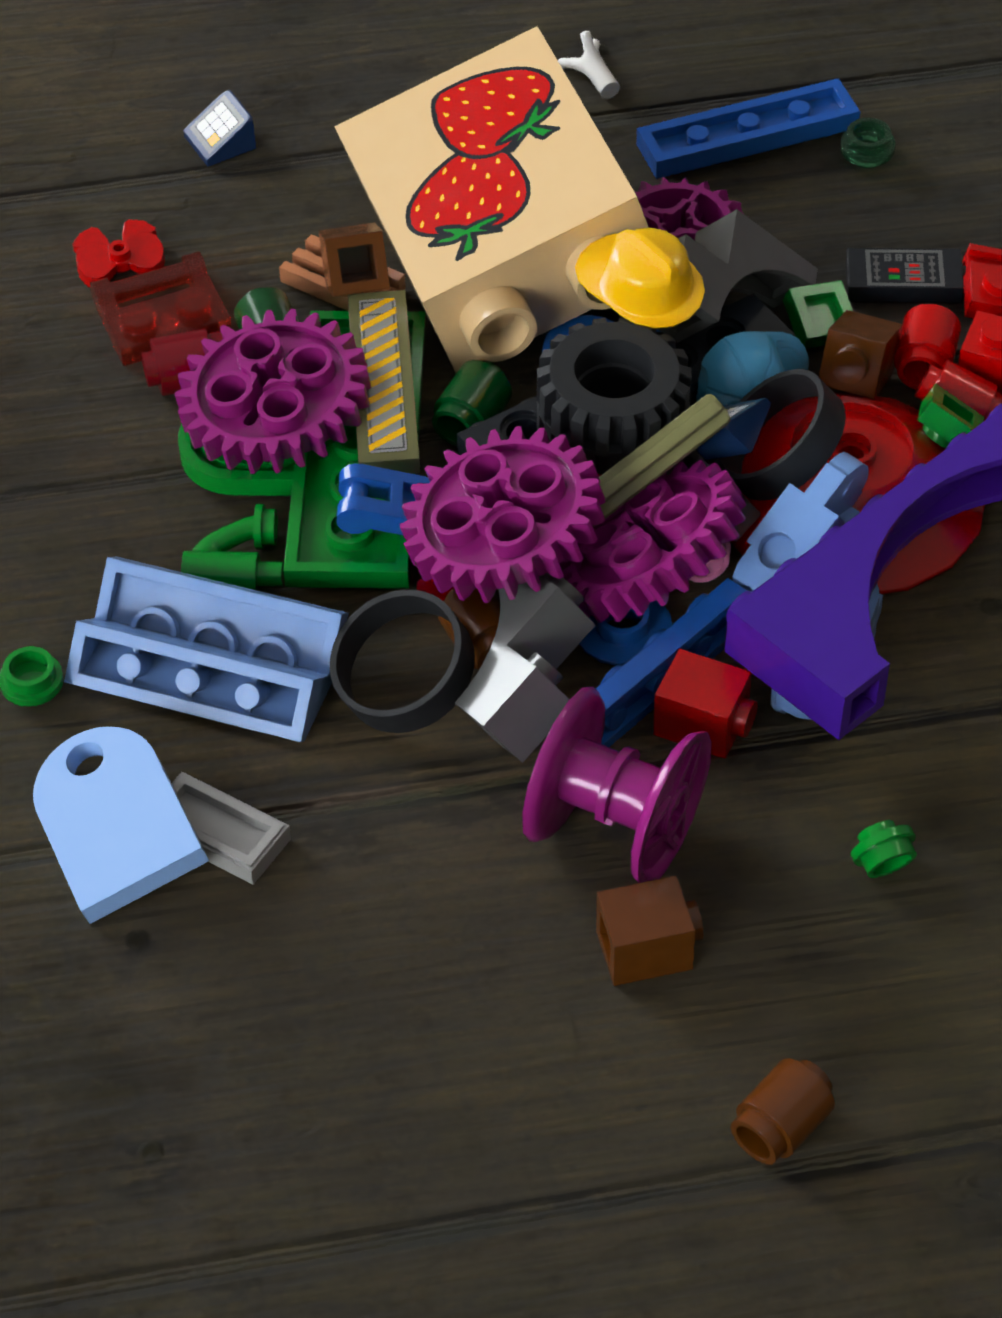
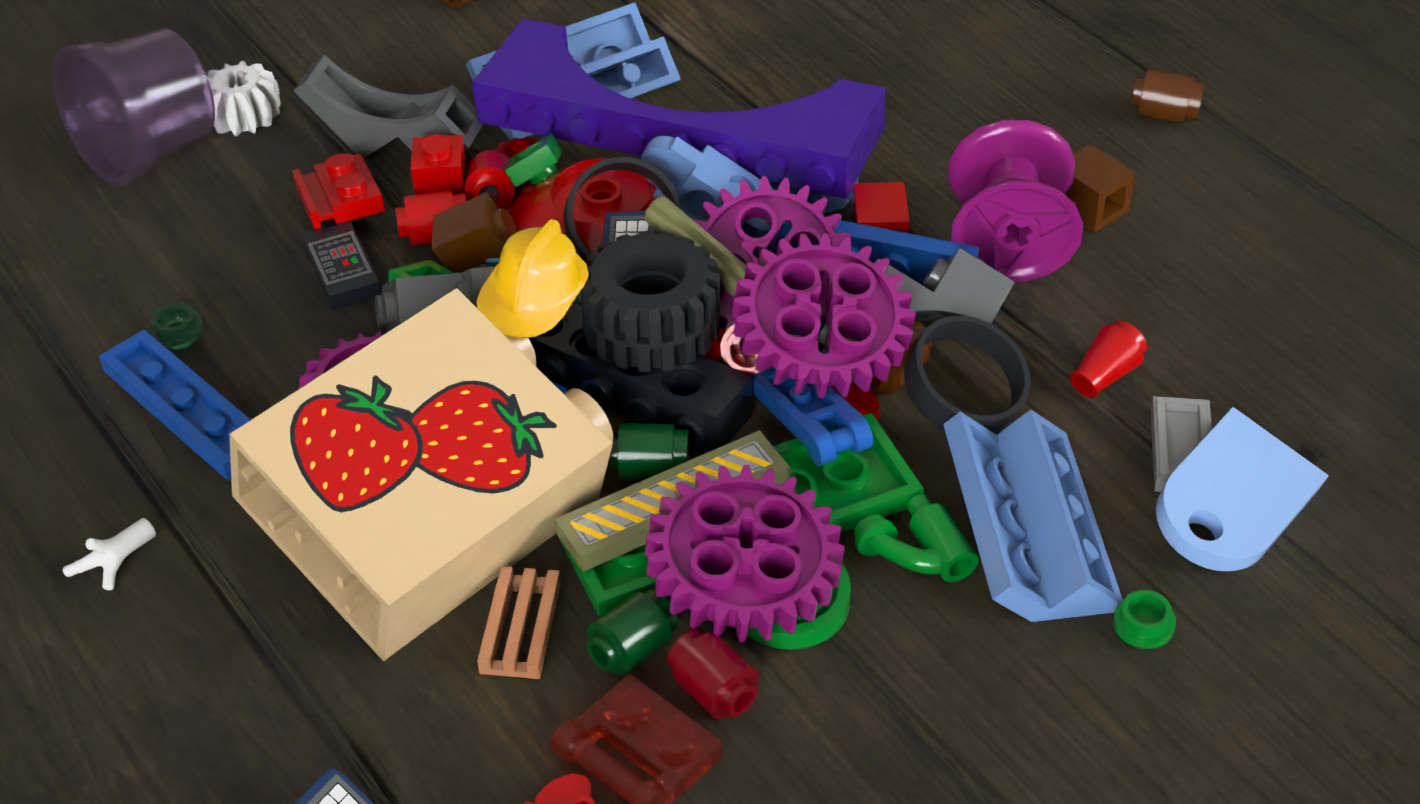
camera: 115 degrees left, 5 degrees down
reddish brown brick [318,222,390,297] -> none
green plate [850,820,917,878] -> none
none -> red cone [1070,320,1147,398]

